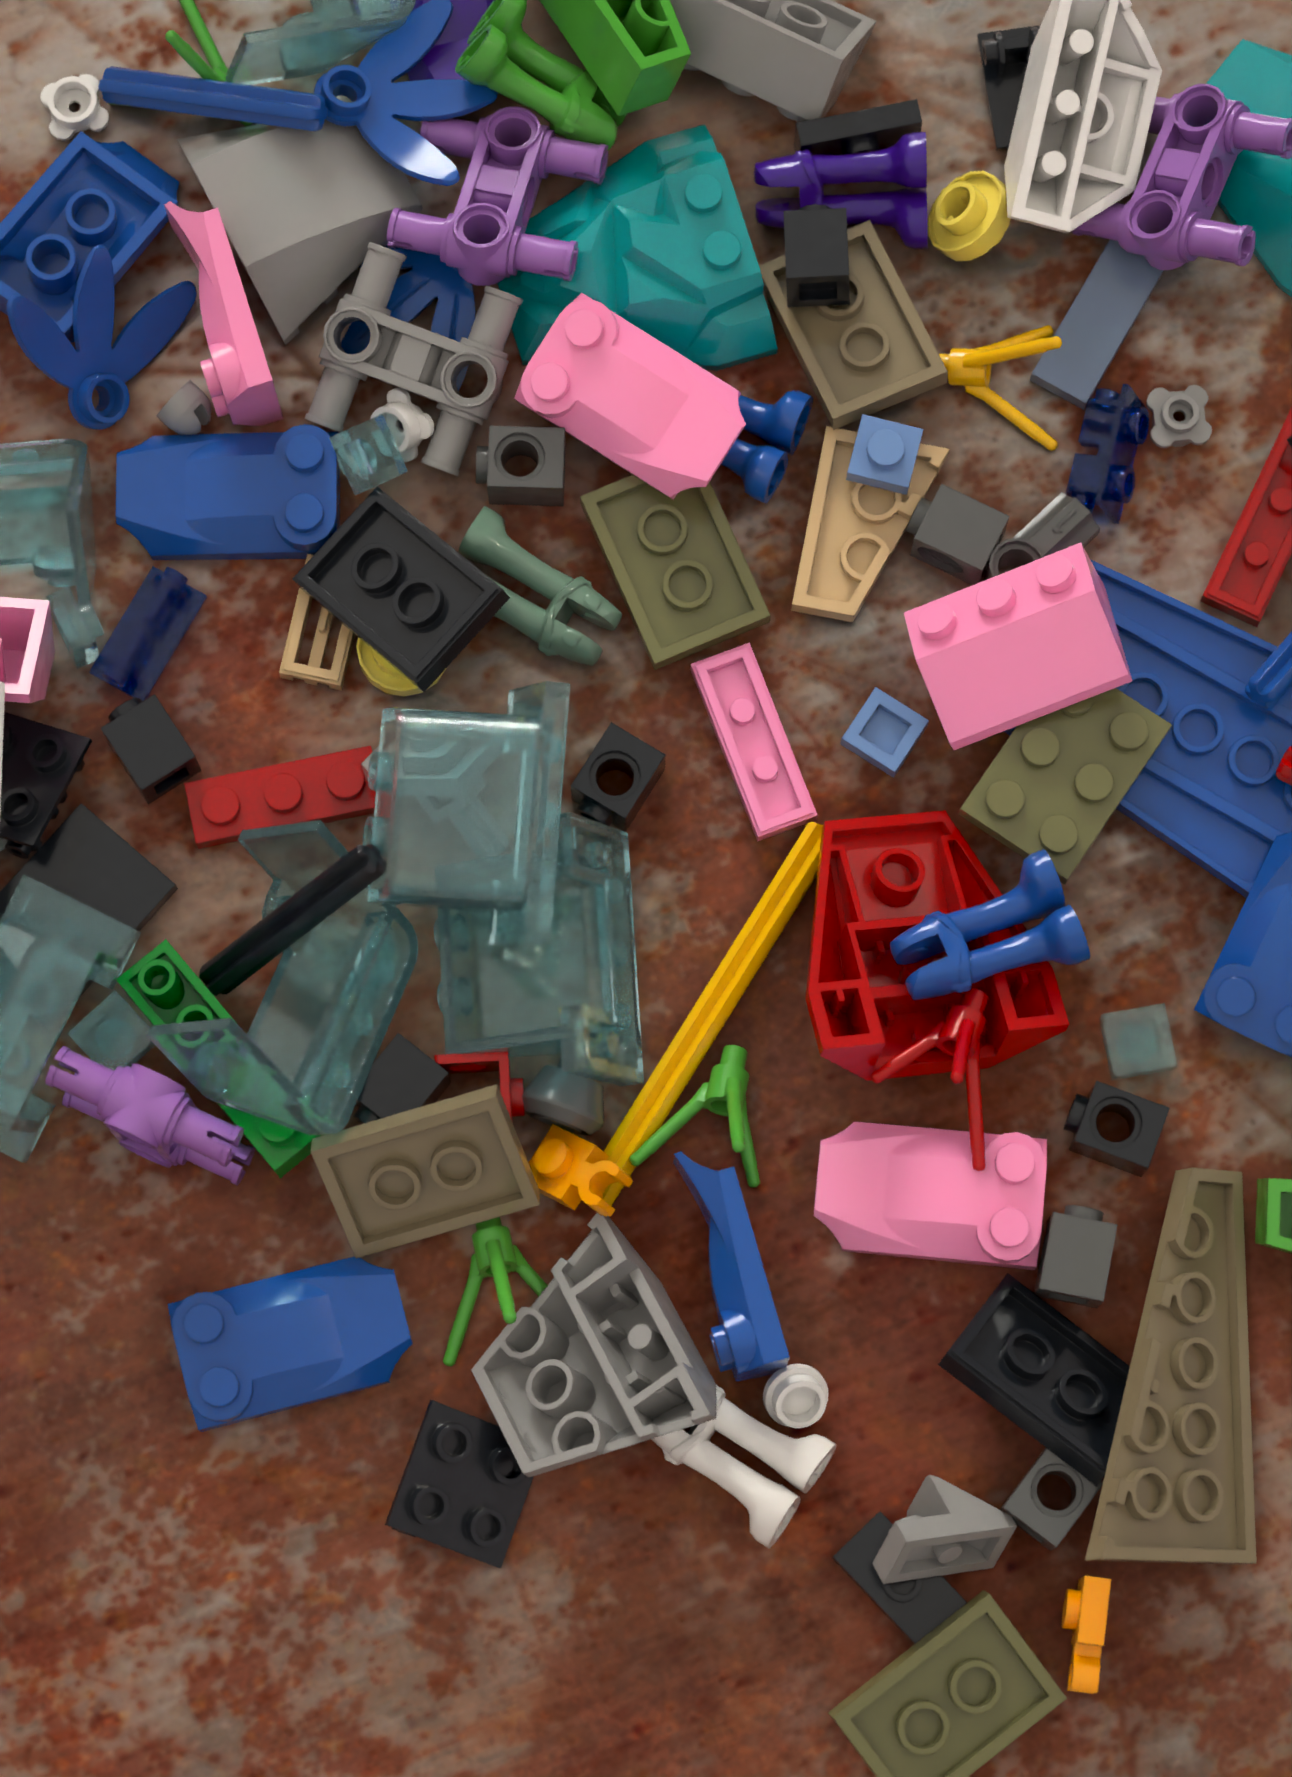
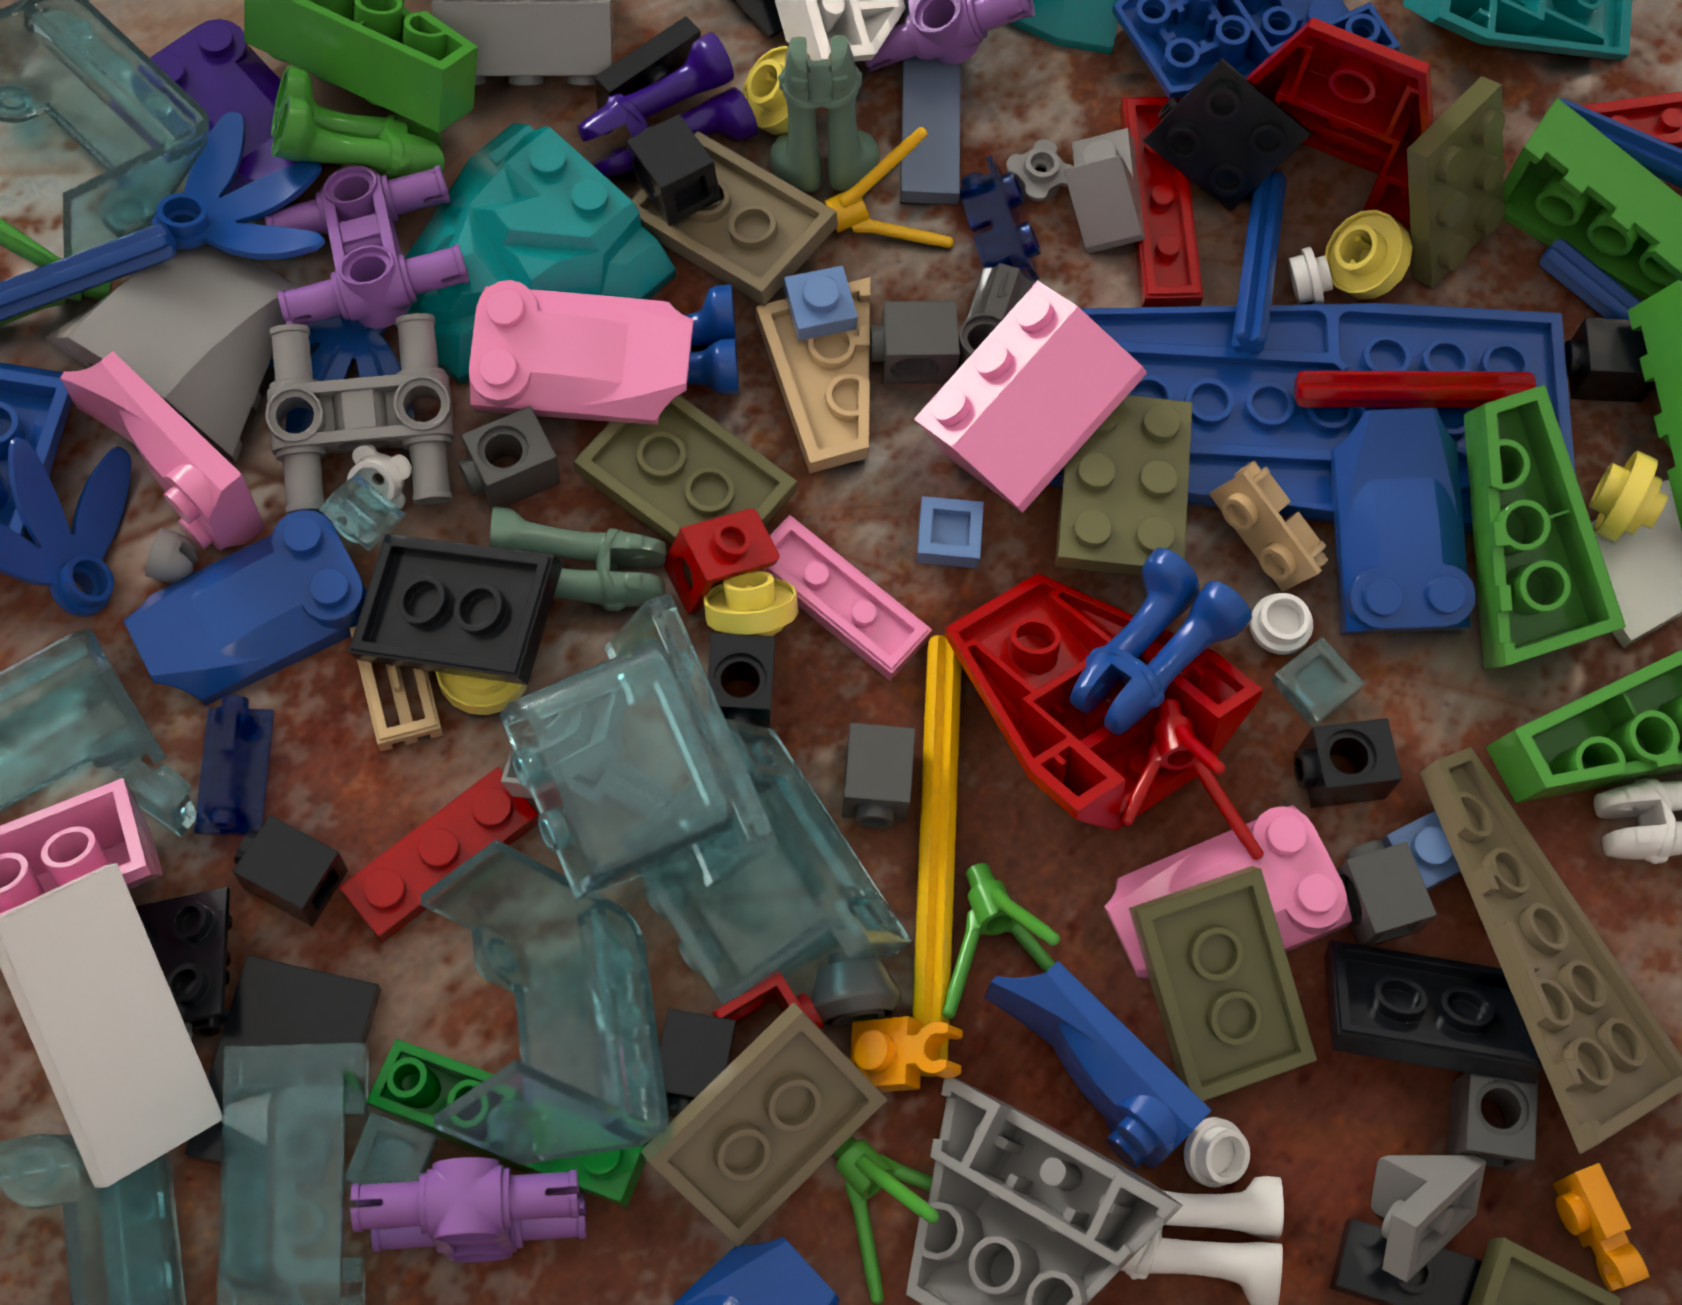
camera: 35 degrees left, 10 degrees down
black axle [199,844,387,996] -> none
none -> red bracket [664,508,780,615]
none -> light yellow plate [703,571,799,637]
none -> sand green piece [769,35,880,193]
none -> dark grey brick [841,723,915,829]
none -> light grey slope [1065,128,1145,254]
none -> olive plate [1129,866,1317,1101]
none -> tan hinge [1209,460,1329,592]
none -> white plate [1249,593,1313,655]
none -> medium blue plate [1382,811,1462,891]

